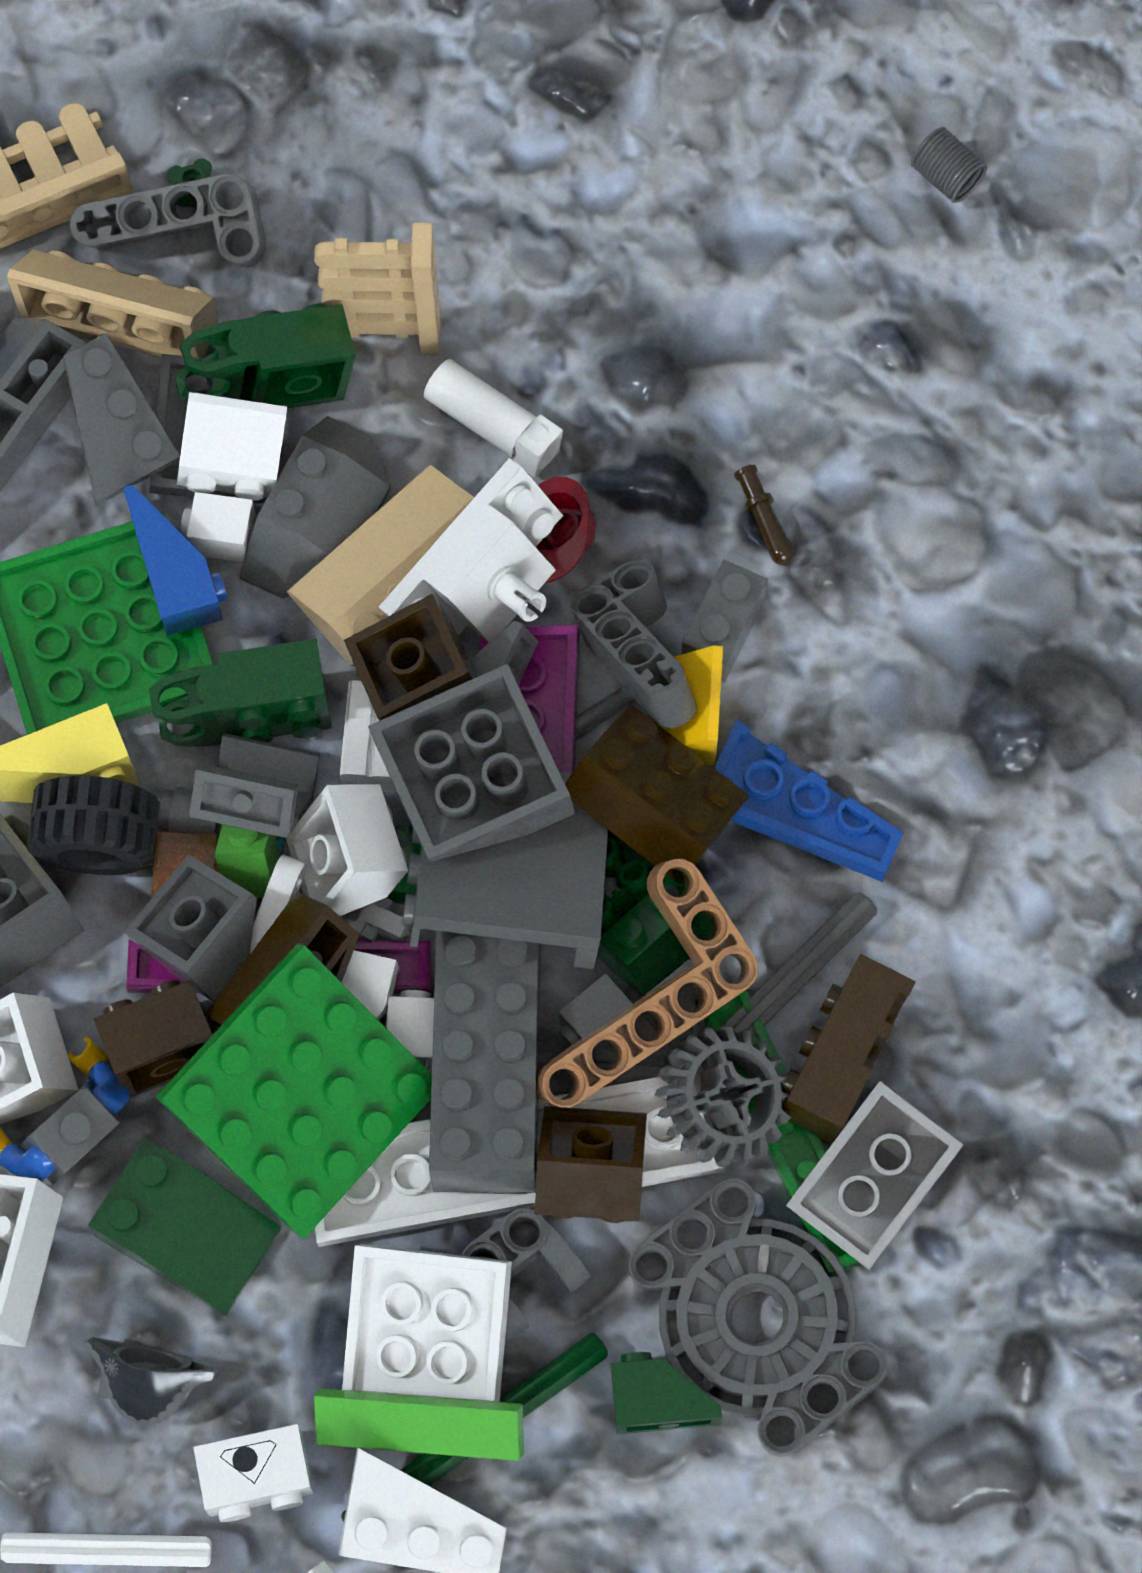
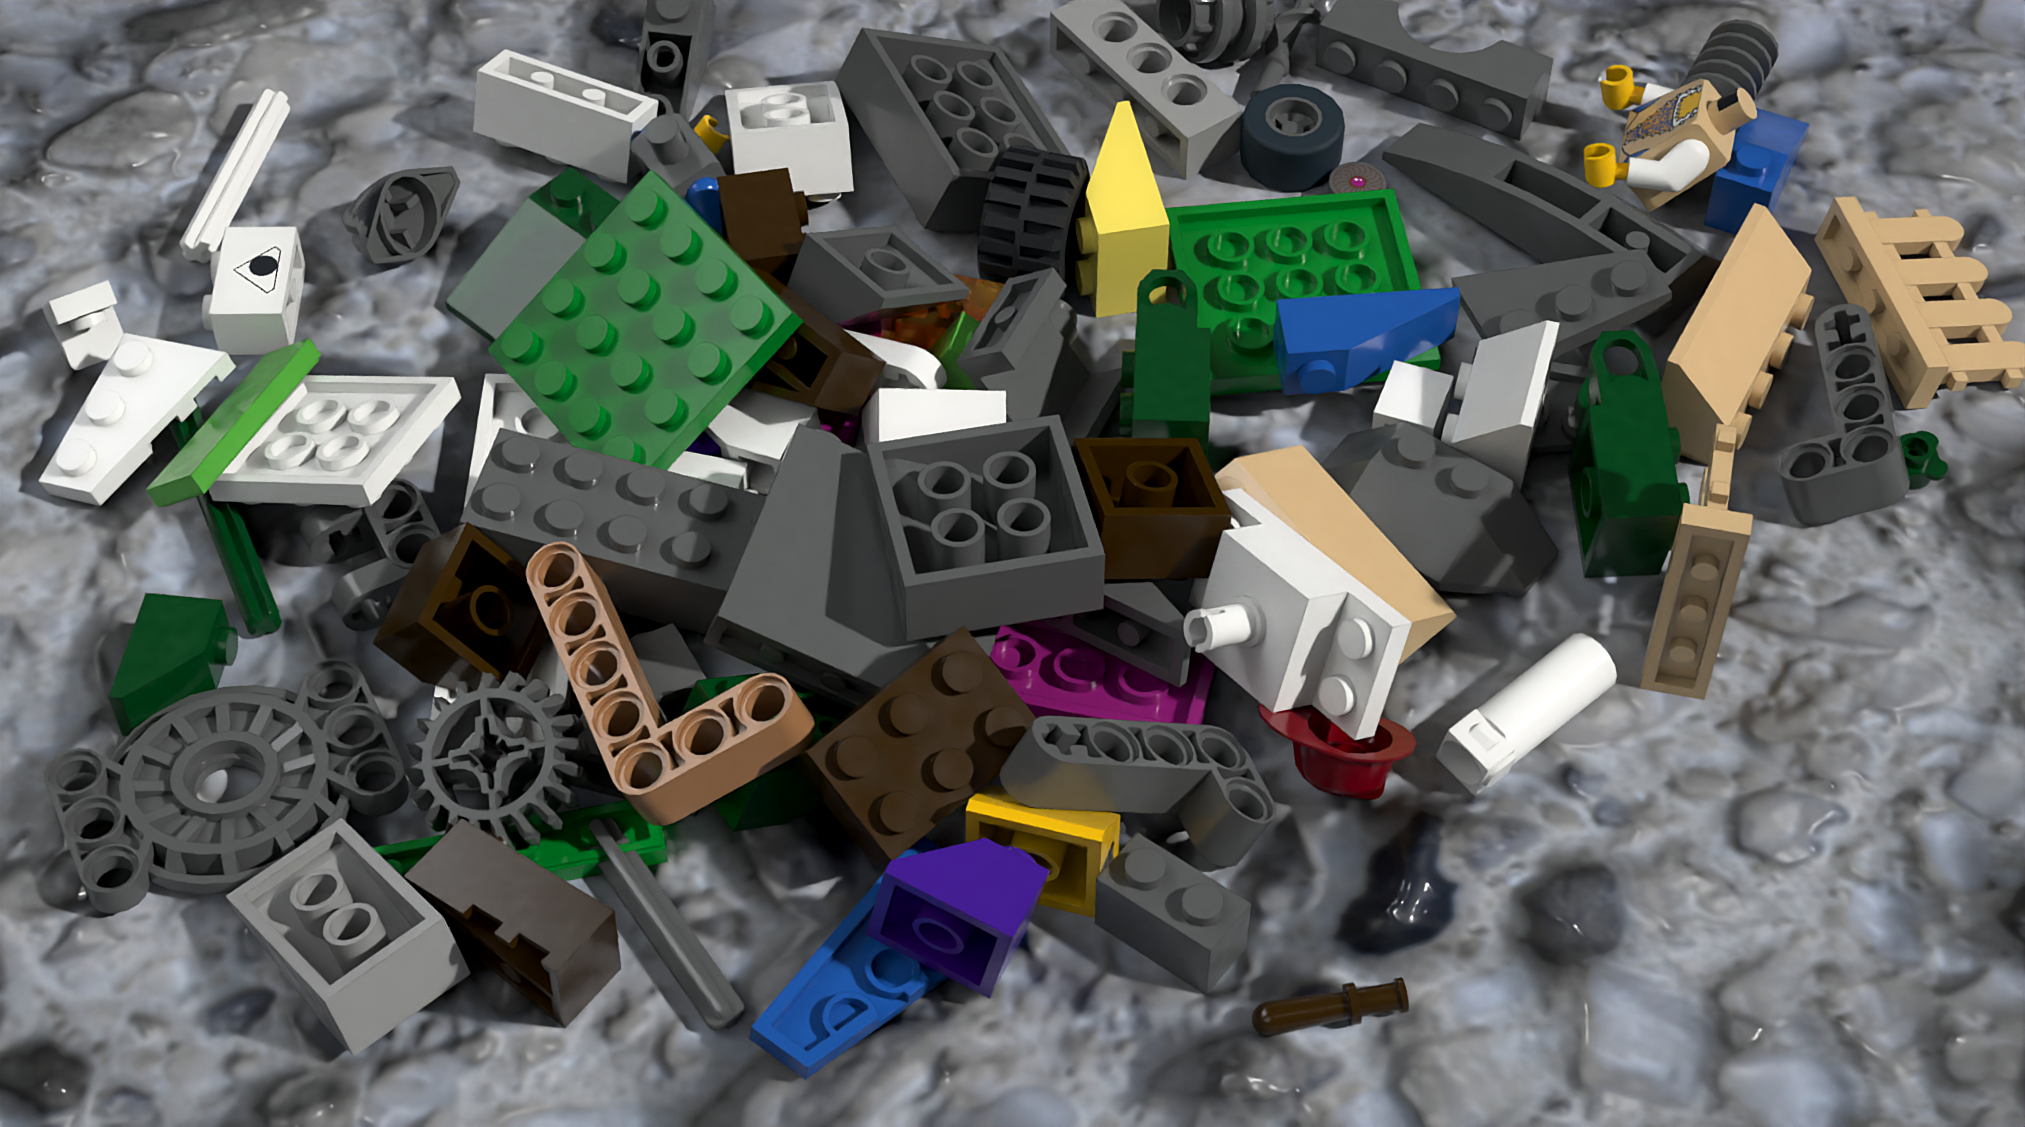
camera: 100 degrees right, 20 degrees down
none -> dark purple slope [865,838,1050,999]

